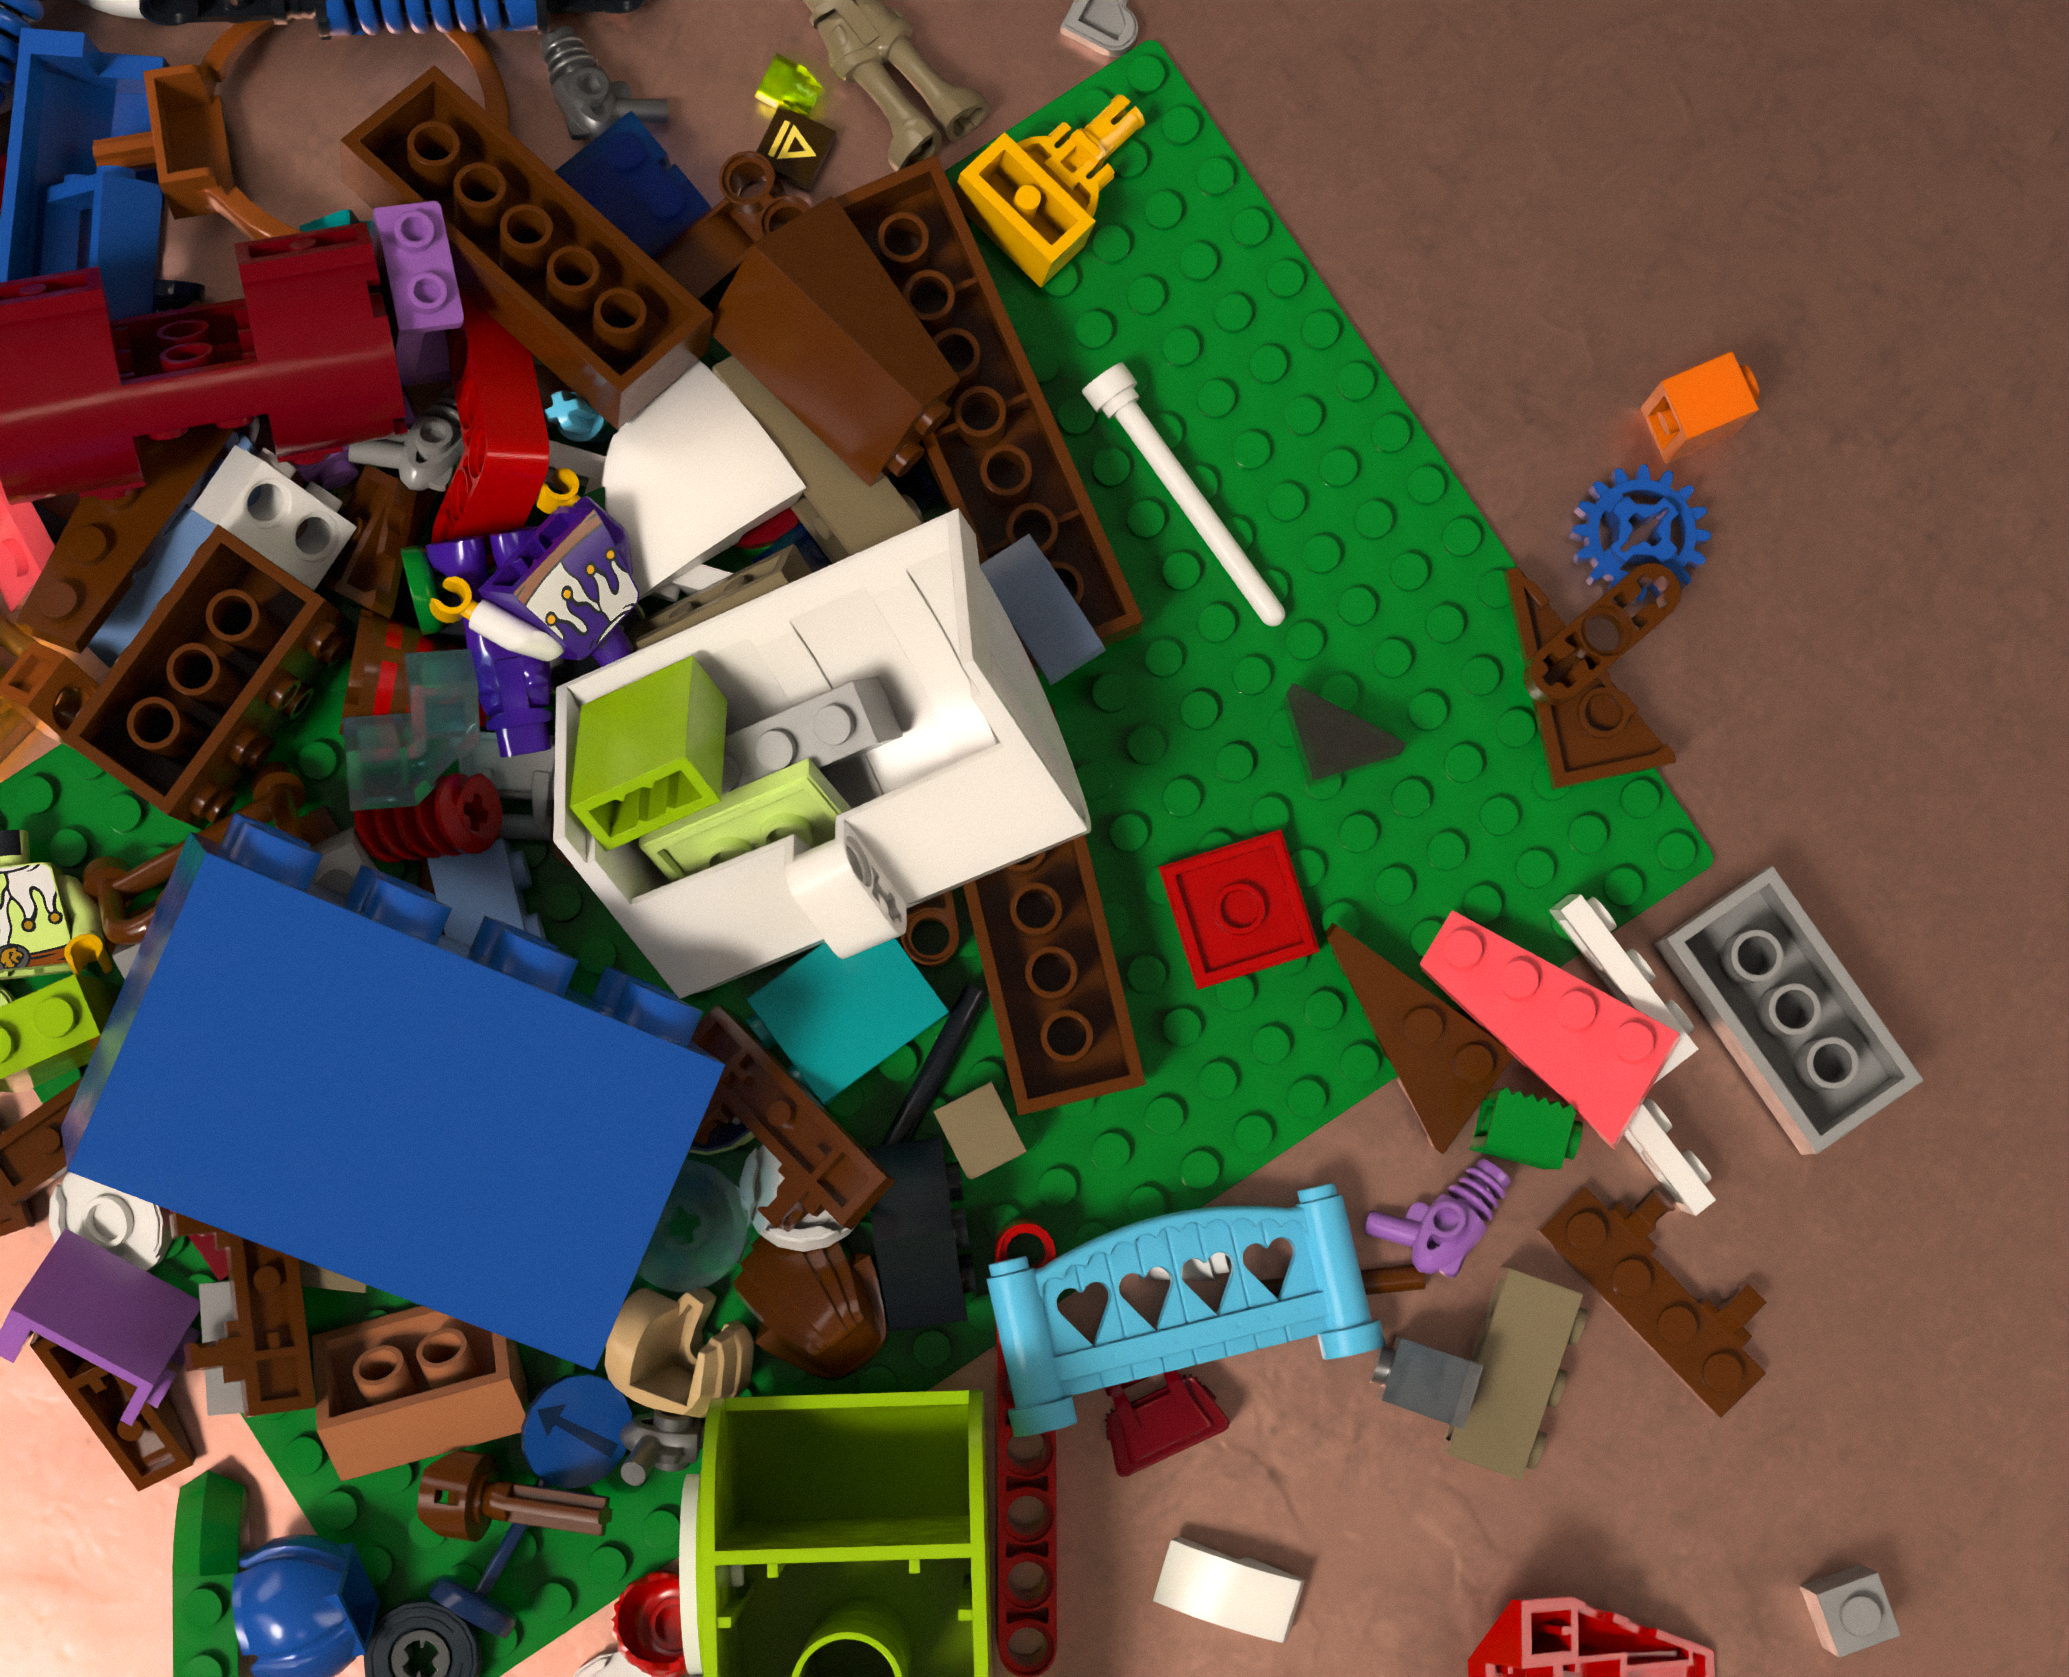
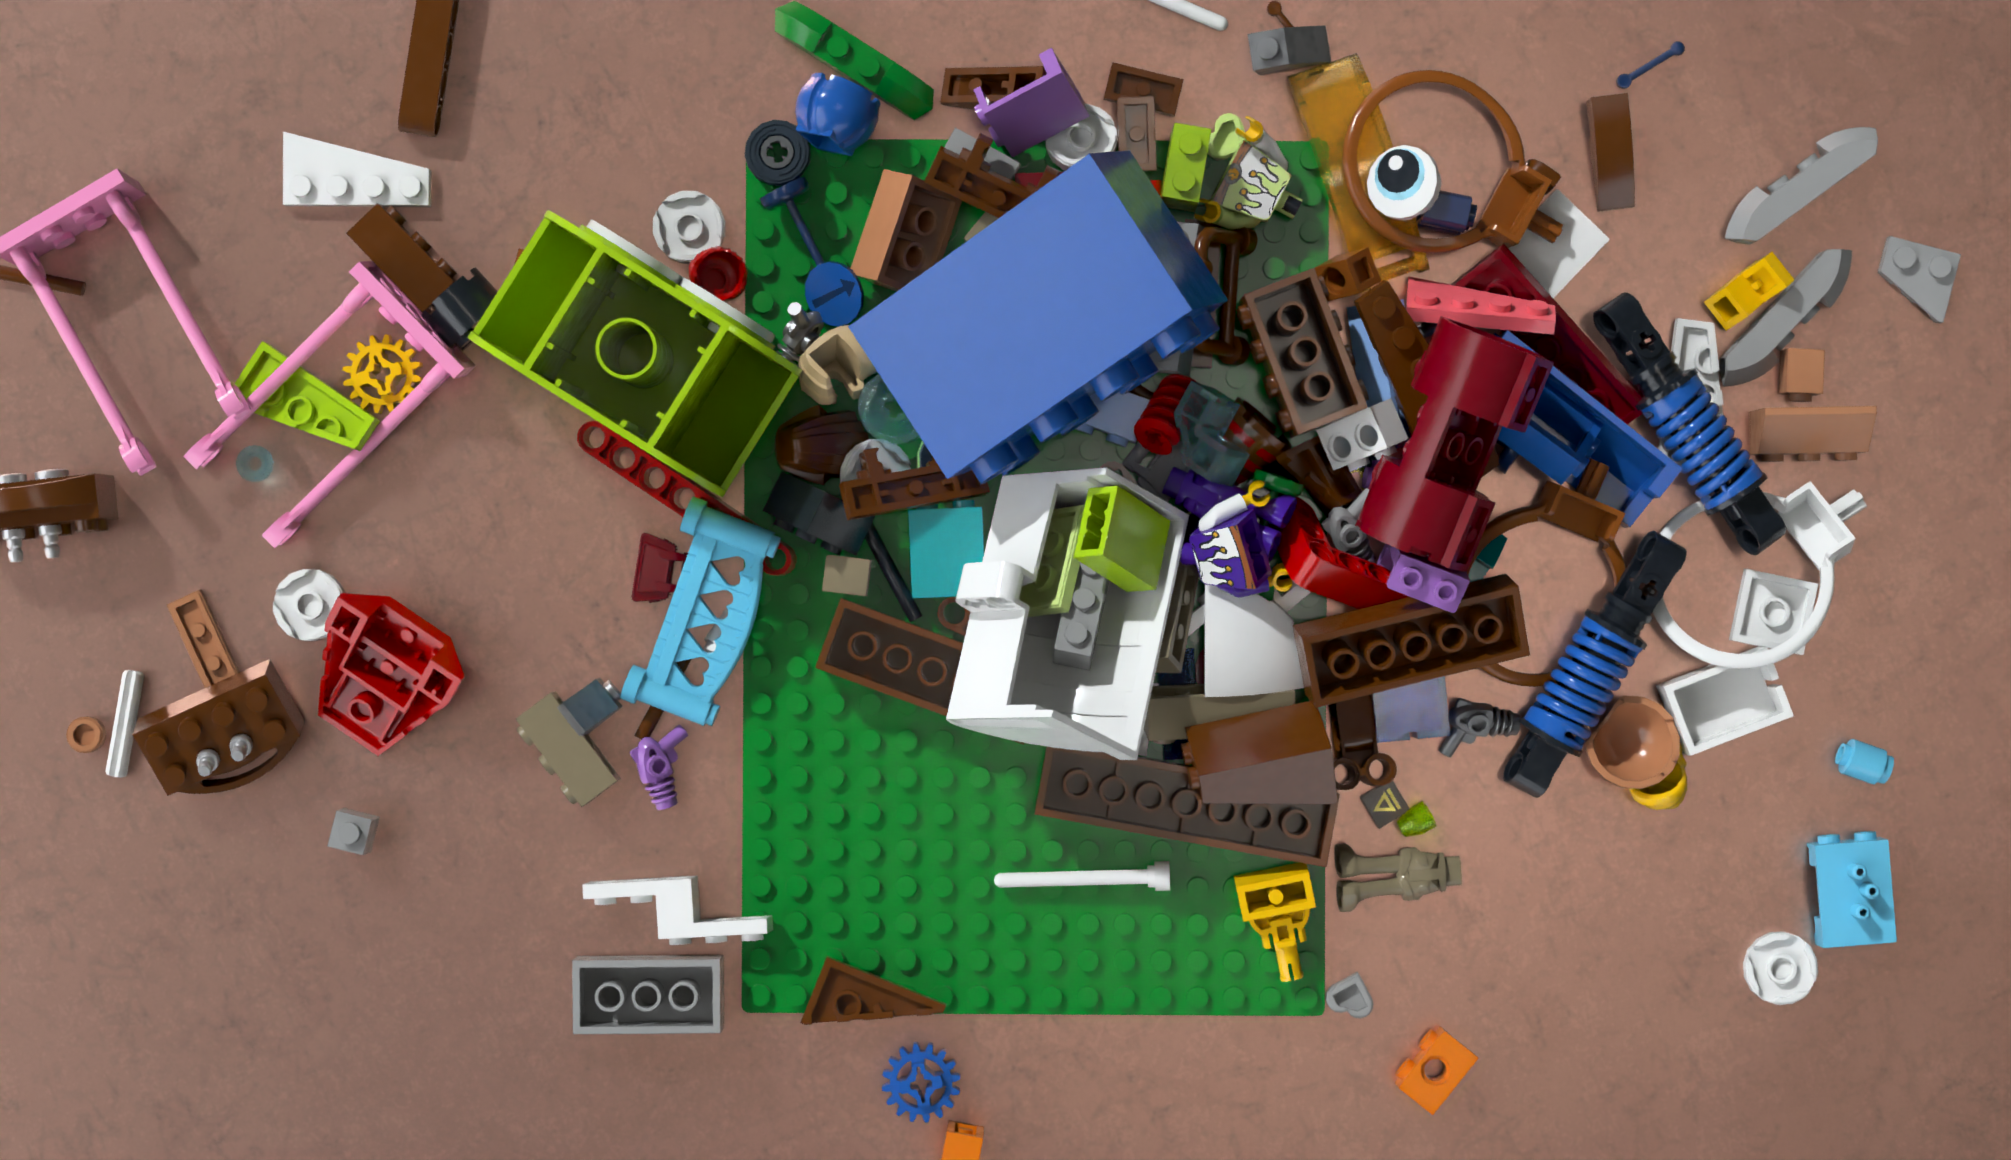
camera: 130 degrees right, 5 degrees up
reddish brown piece [417,1449,613,1542] -> none
medium azure axle [544,390,616,443] -> none
sand blue slope [980,534,1106,686] -> none
white slope [1153,1536,1305,1643] -> none
red tile [1158,829,1320,991] -> none
clear smoke slope [1282,682,1407,787] -> none
reddish brown wing [1325,922,1514,1155] -> none
coral wing [1420,910,1680,1150] -> none
green brick [1470,1087,1583,1170] -> none
reddish brown beam [1523,563,1681,706] -> none
reddish brown hinge [1536,1186,1767,1418] -> none

